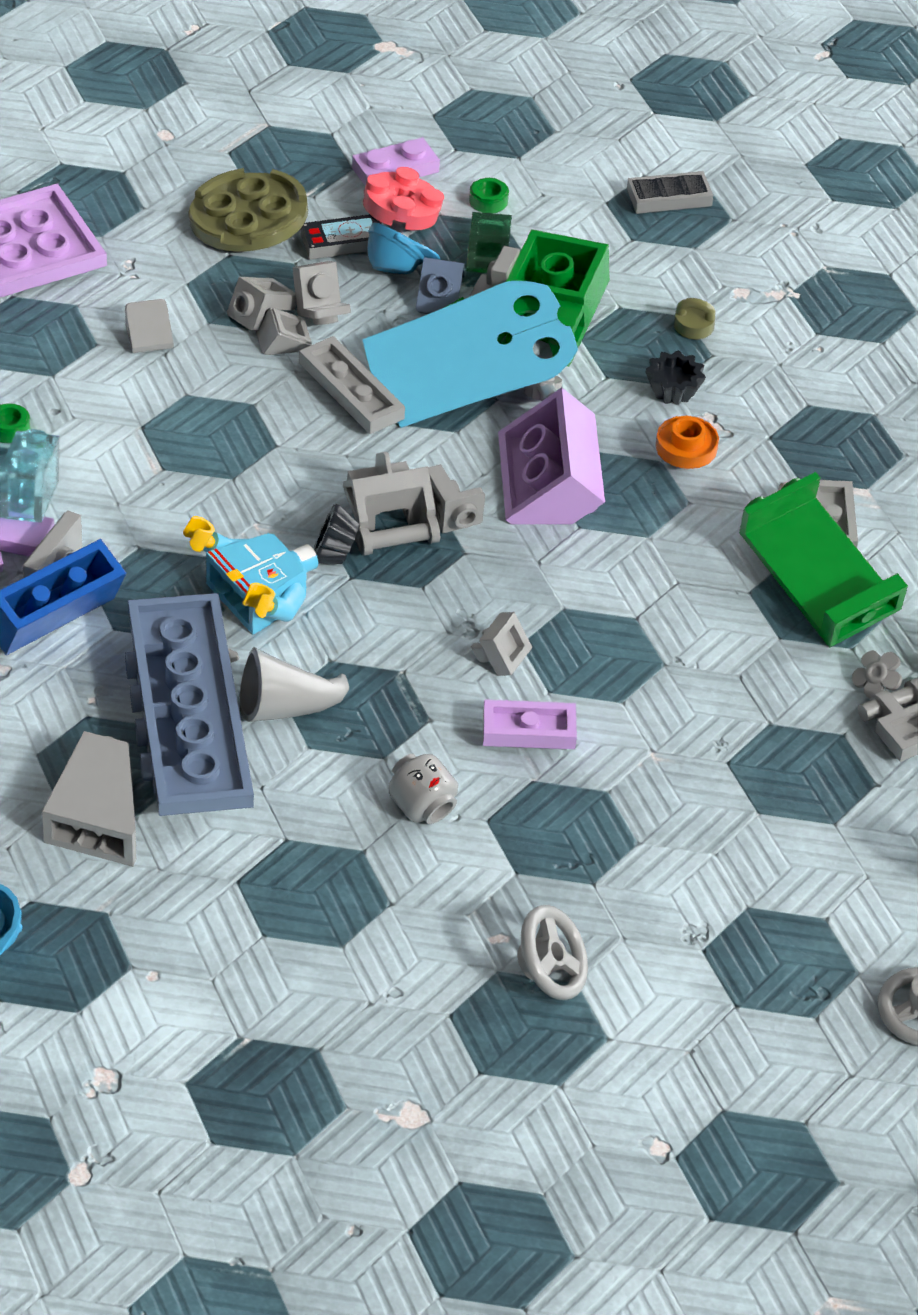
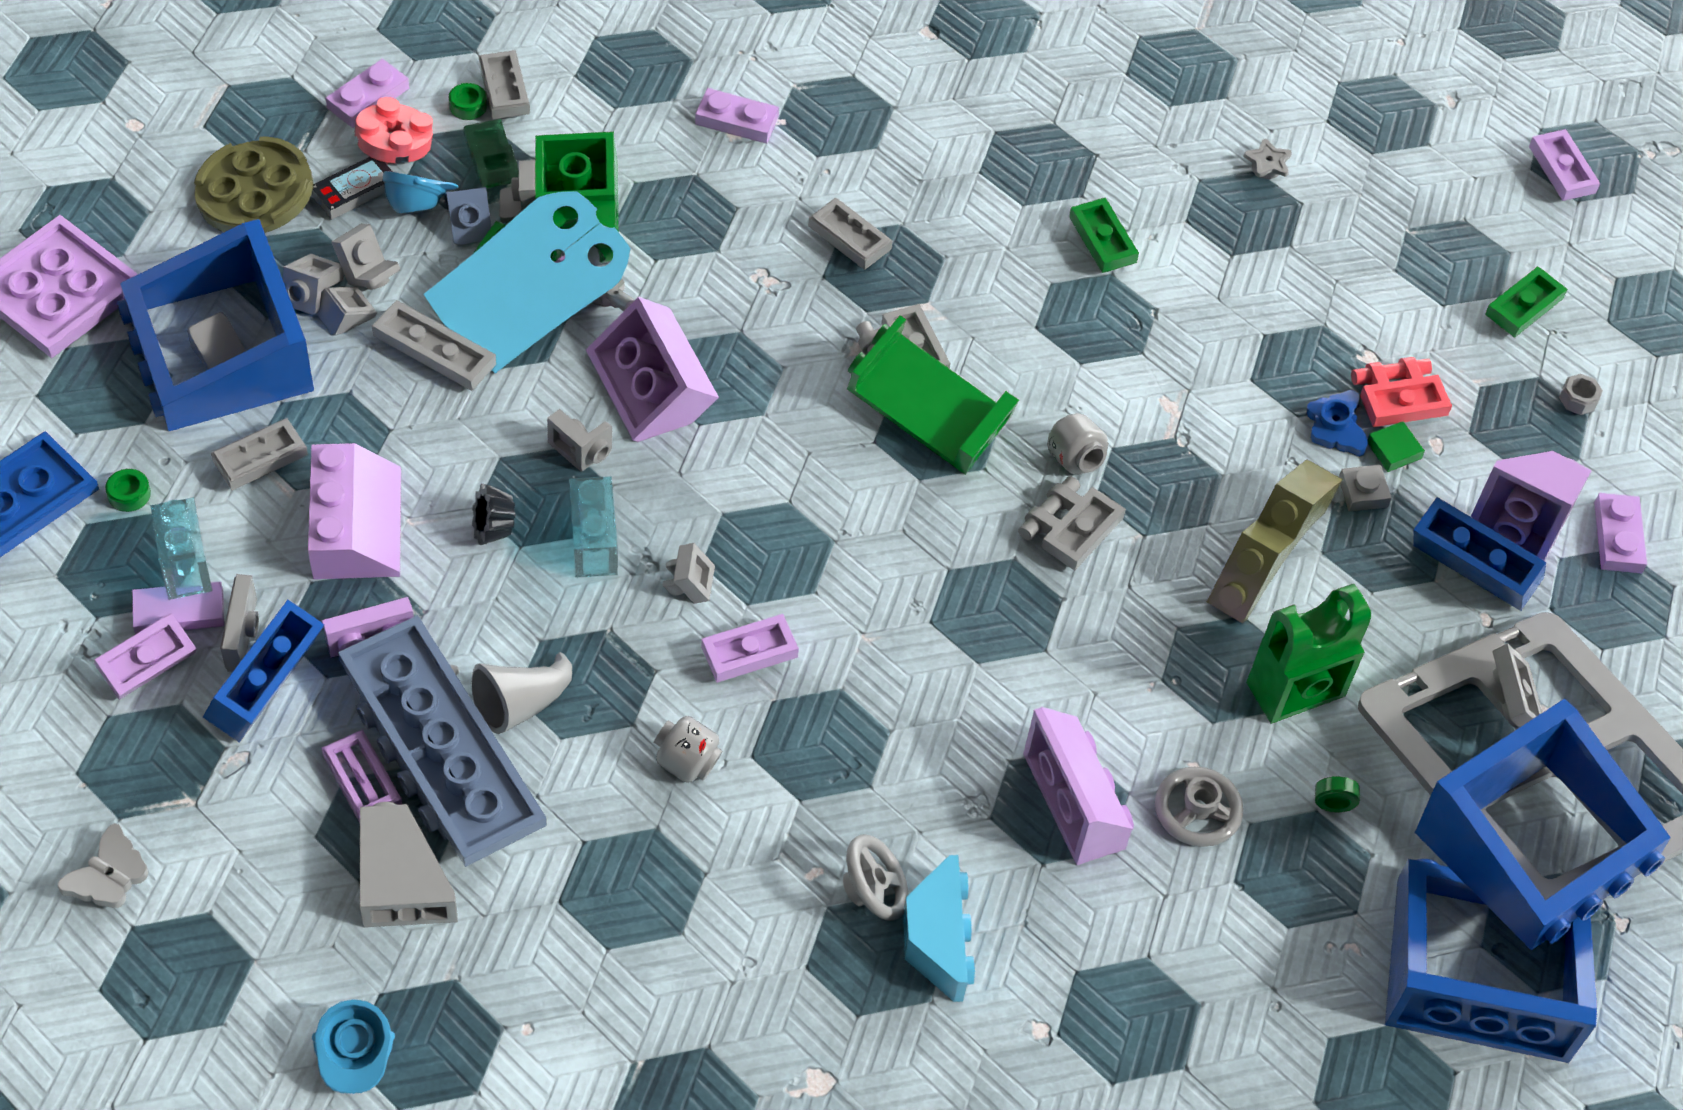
camera: 25 degrees left, 10 degrees up
medium azure torso [183,516,319,635] -> none
light grey piece [343,451,440,556] -> none
tile [627,171,713,214] -> none
black piece [645,350,706,405] -> none
orange plate [655,415,719,469] -> none
olive tile [674,298,716,340] -> none
light grey plant [852,650,902,699] -> none
none -> blue windscreen [117,219,314,431]
none -> light grey plate [211,418,308,491]
none -> lavender slope [308,443,401,579]
none -> lavender tile [321,729,402,823]
none -> lavender plate [322,597,414,657]
none -> light grey plate [478,50,530,119]
none -> clear light blue brick [569,476,618,578]
none -> lavender plate [695,88,779,144]
none -> light grey plate [808,197,892,270]
none -> medium azure slope [902,855,975,1002]
none -> lavender slope [1023,707,1134,865]

